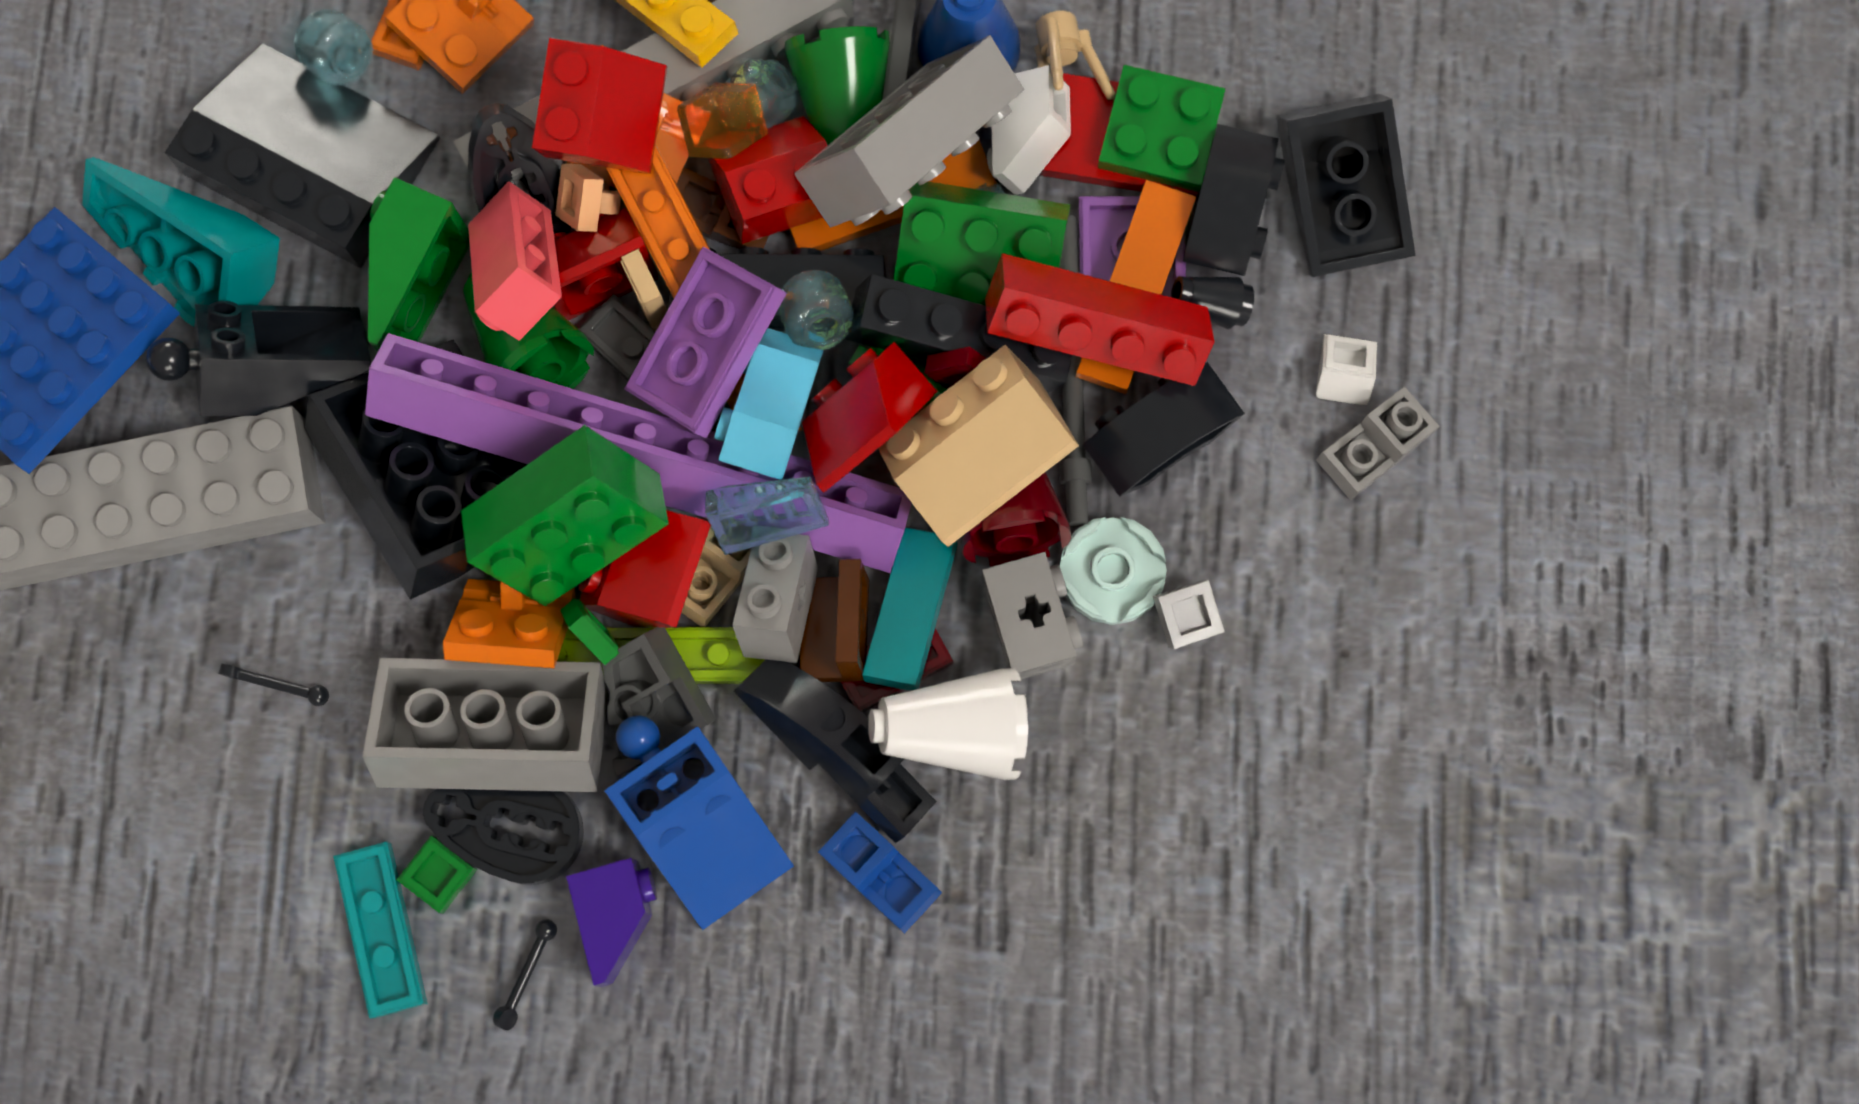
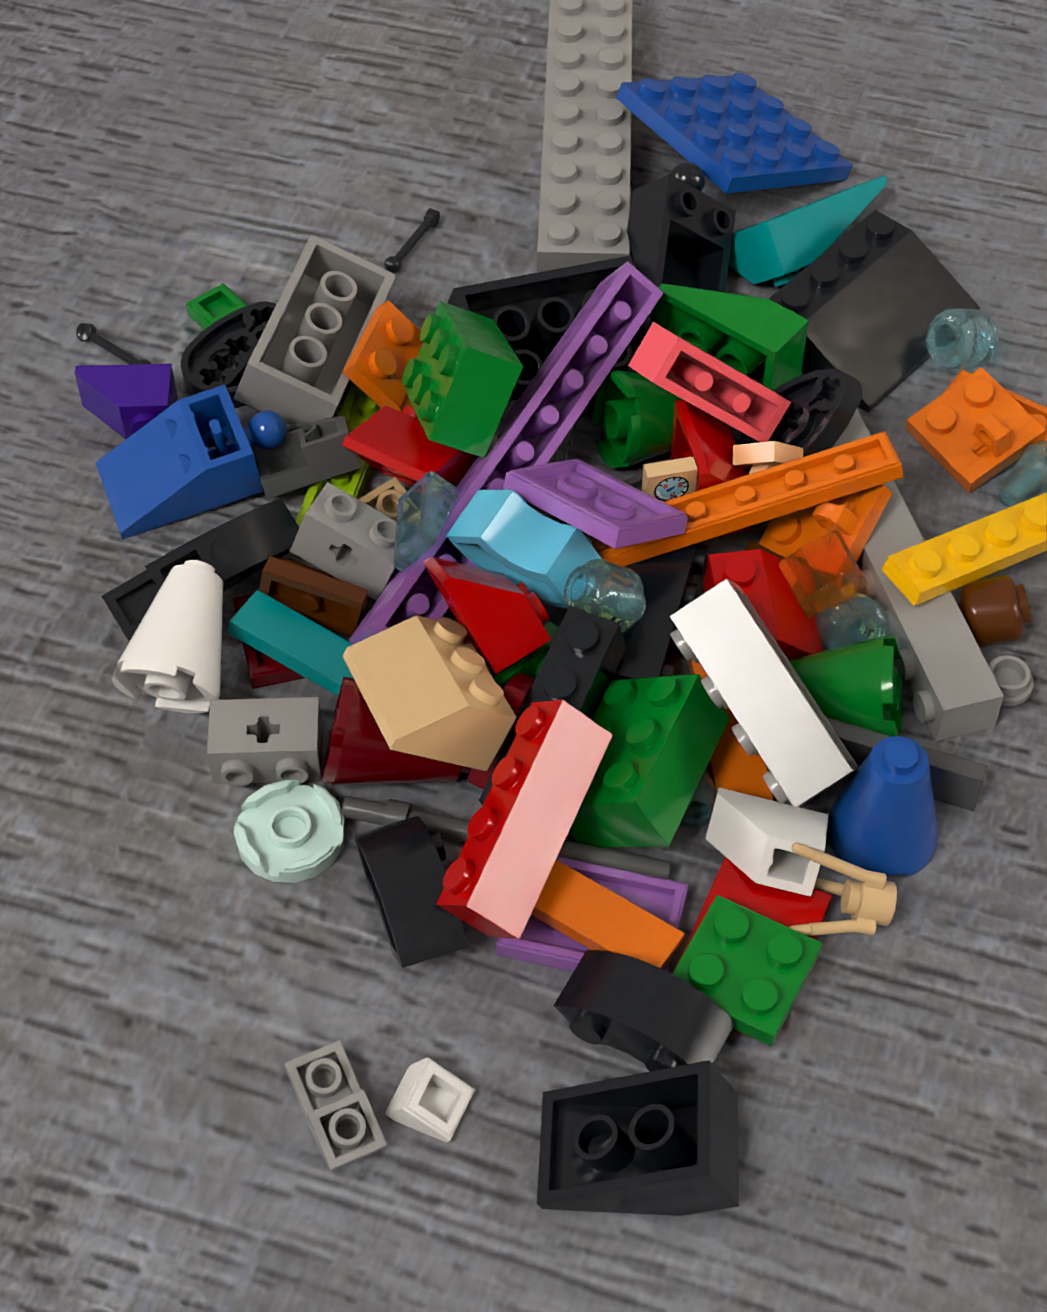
camera: 100 degrees right, 25 degrees down
teal tile [333,841,428,1019] -> none
red slope [532,38,668,174] -> none
green tile [560,598,619,665] -> none
blue slope [818,811,942,934] -> none
plate [1153,580,1225,649] -> none
black cone [1171,276,1254,329] -> none

